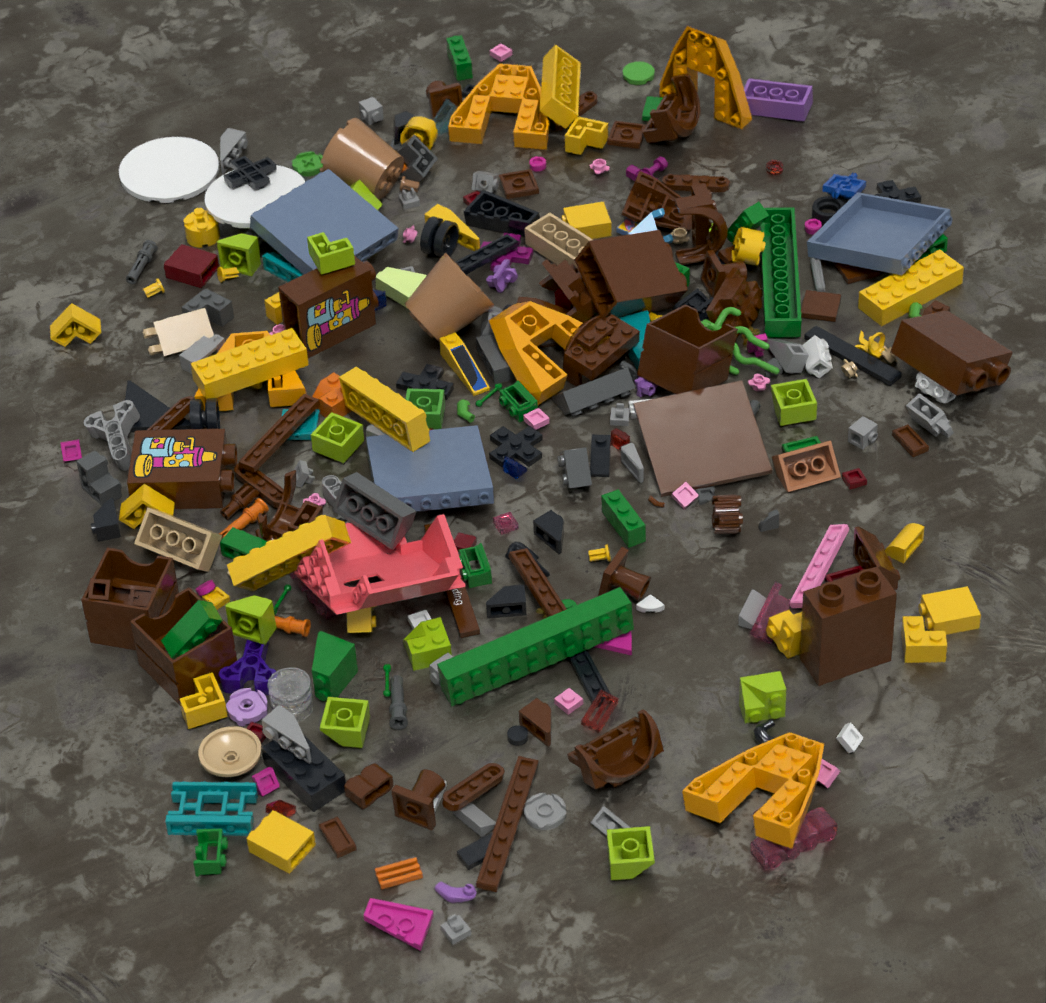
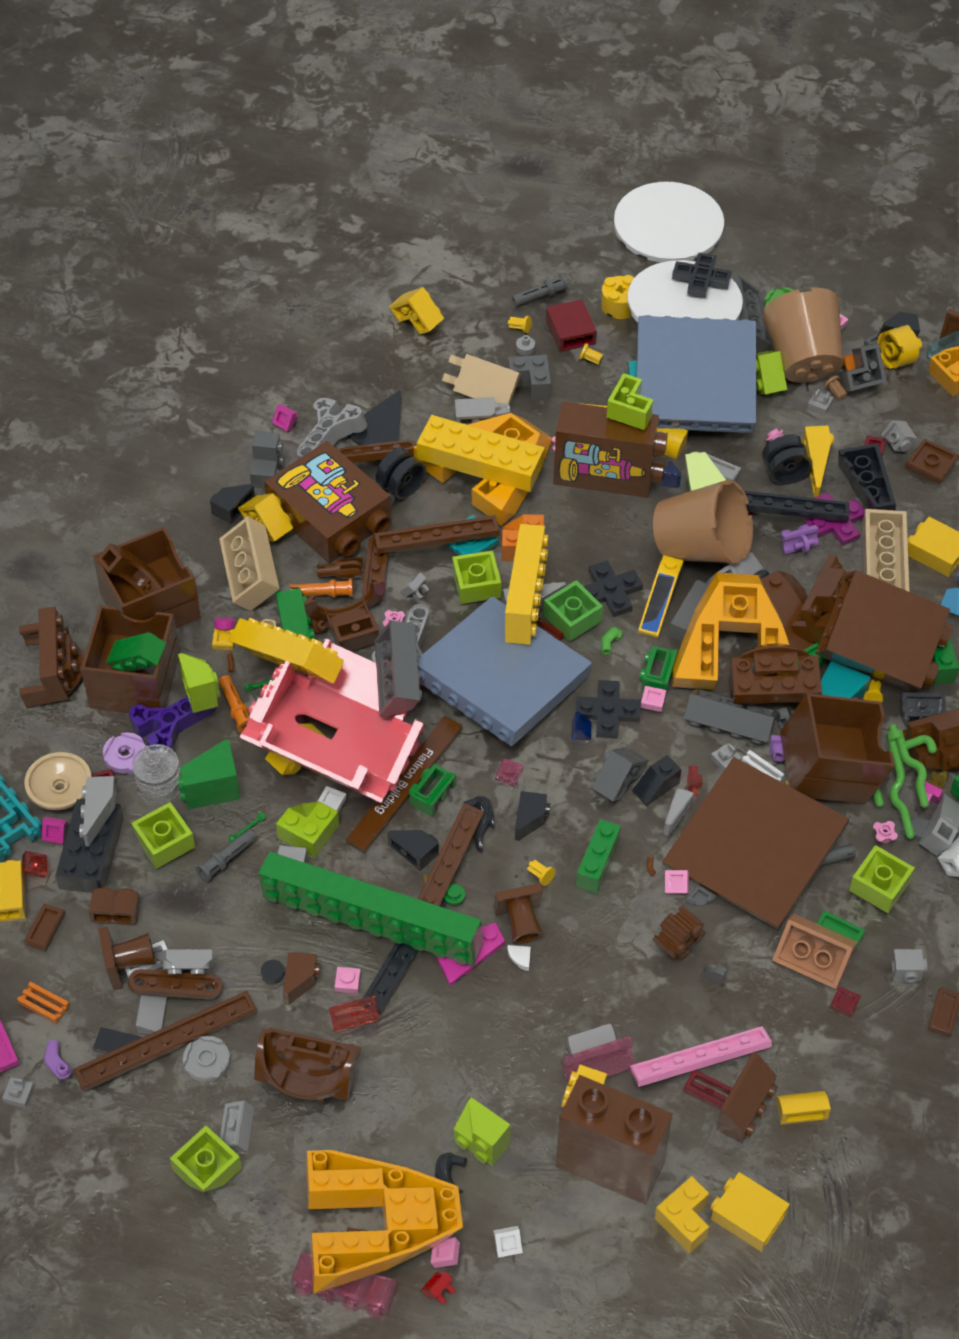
camera: 45 degrees right, 10 degrees up
yellow brick [180,672,228,729] -> none
lime slope [217,233,261,276] -> none
light grey slope [220,128,248,174] -> none
light grey brick [359,97,384,125] -> none
dark red tile [454,532,477,552] -> none
green hinge [475,383,502,407] -> none
none -> reddish brown piece [19,606,84,708]
none -> light grey slope [155,949,212,975]
none -> red tile [420,1272,455,1303]
none -> light grey tile [516,335,535,356]

